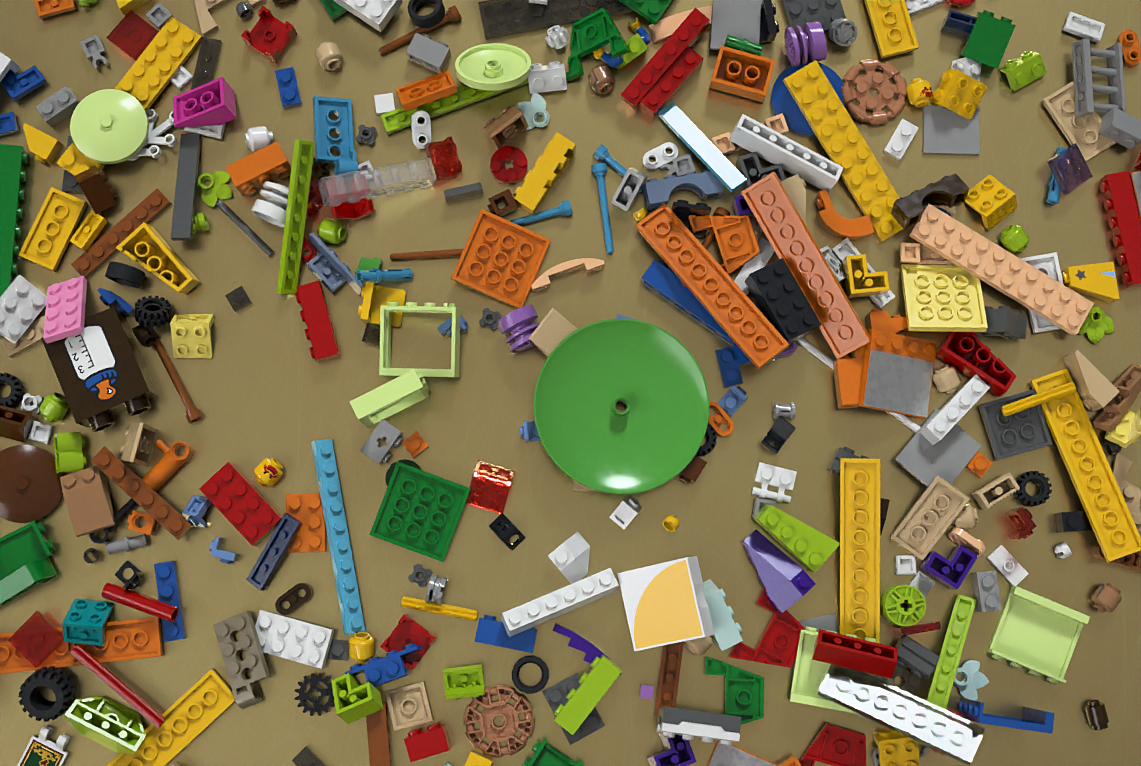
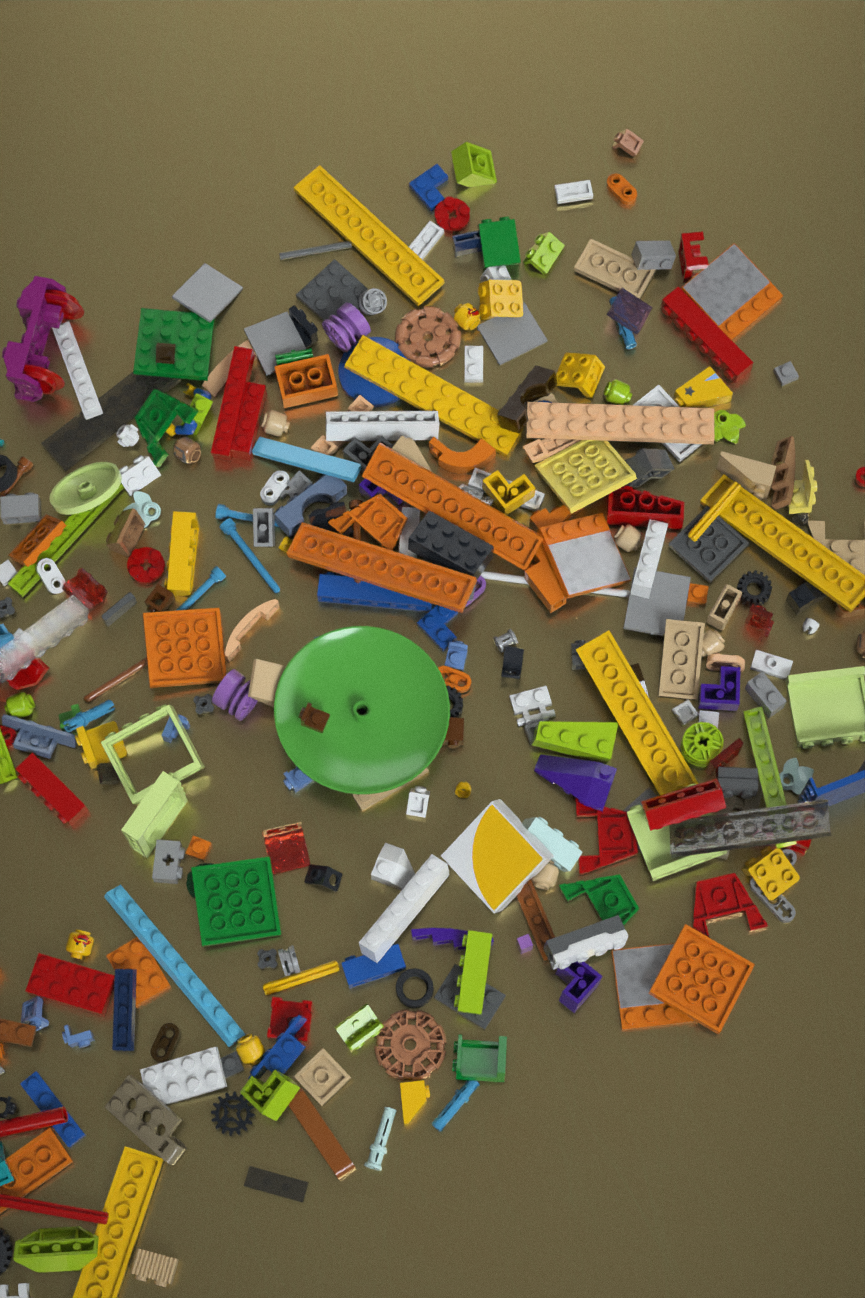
camera: 25 degrees left, 10 degrees down
red brick [404,722,452,762] -> none
light grey fence [1072,39,1126,118] -> none
none -> tan head [261,410,290,437]
none -> reddish brown bracket [299,702,330,734]

